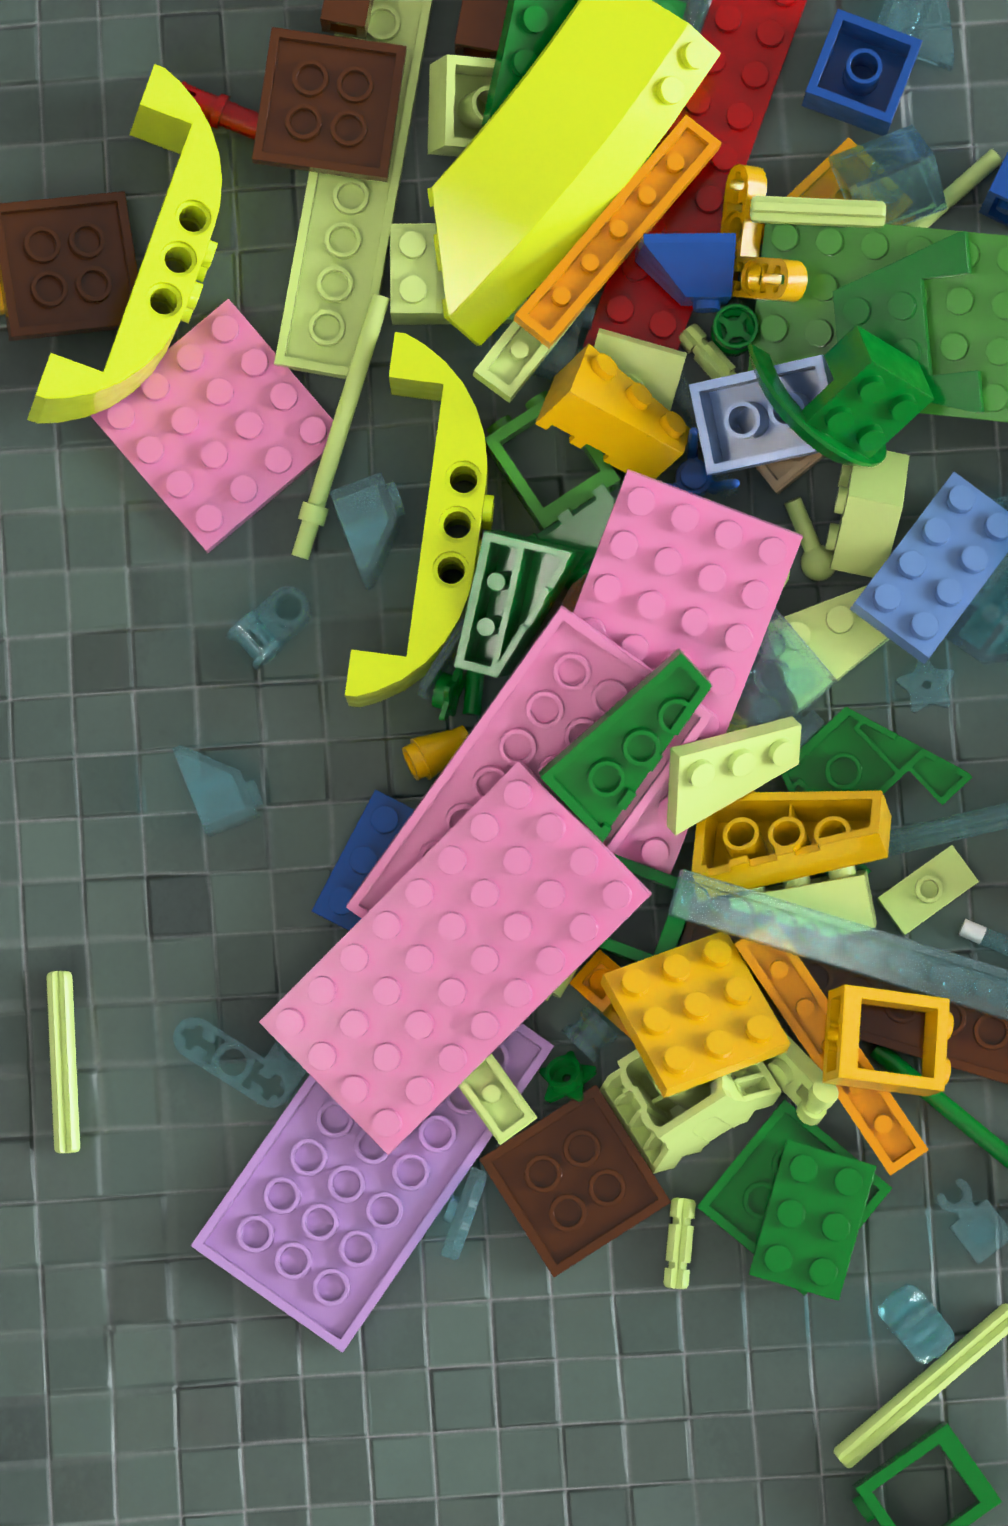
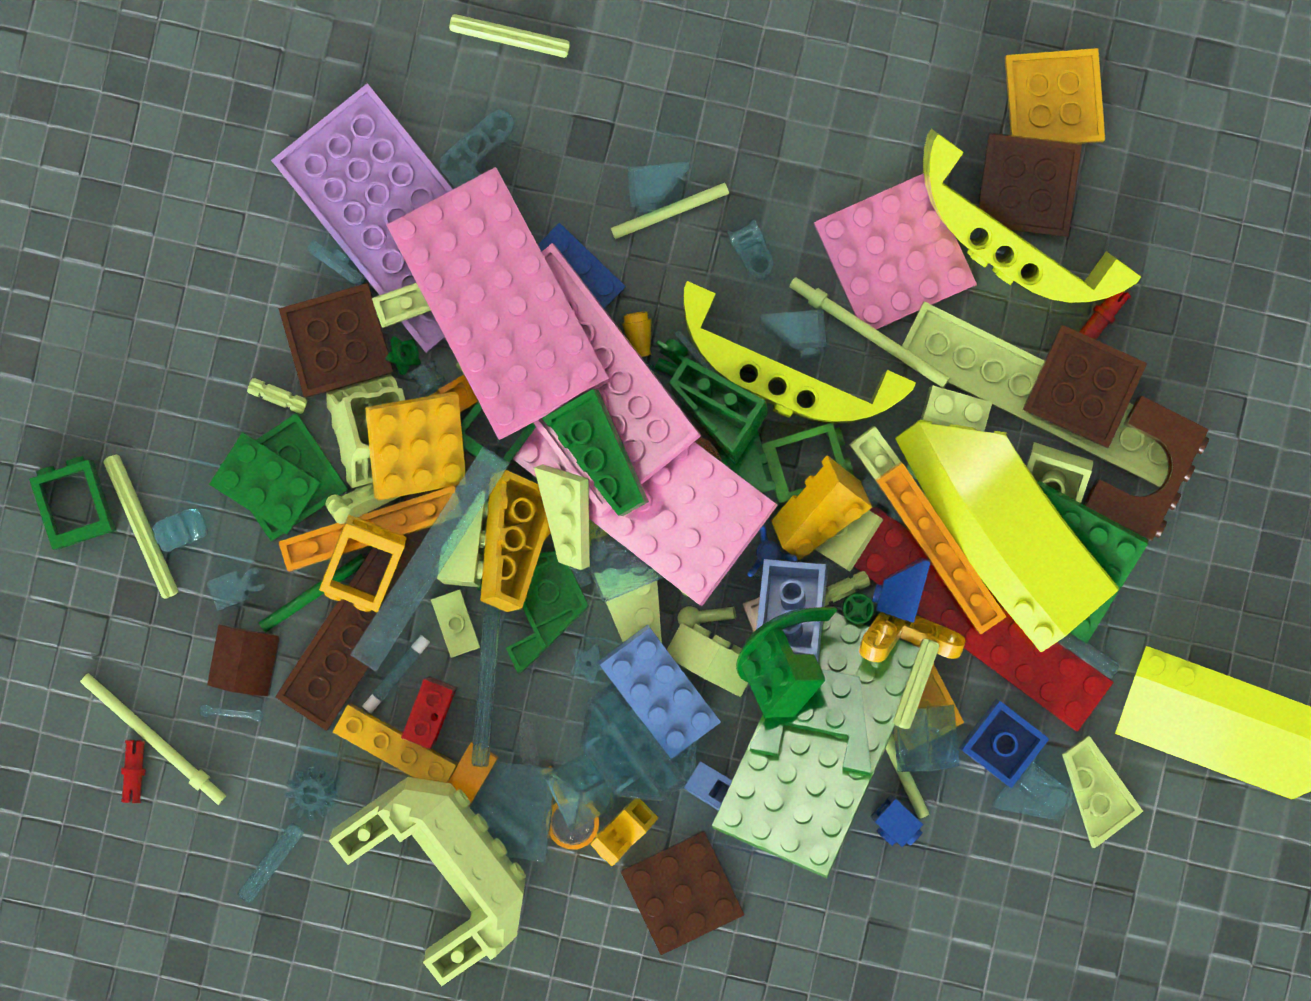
camera: 100 degrees right, 5 degrees up
none -> yellowish green bar [611,183,729,239]

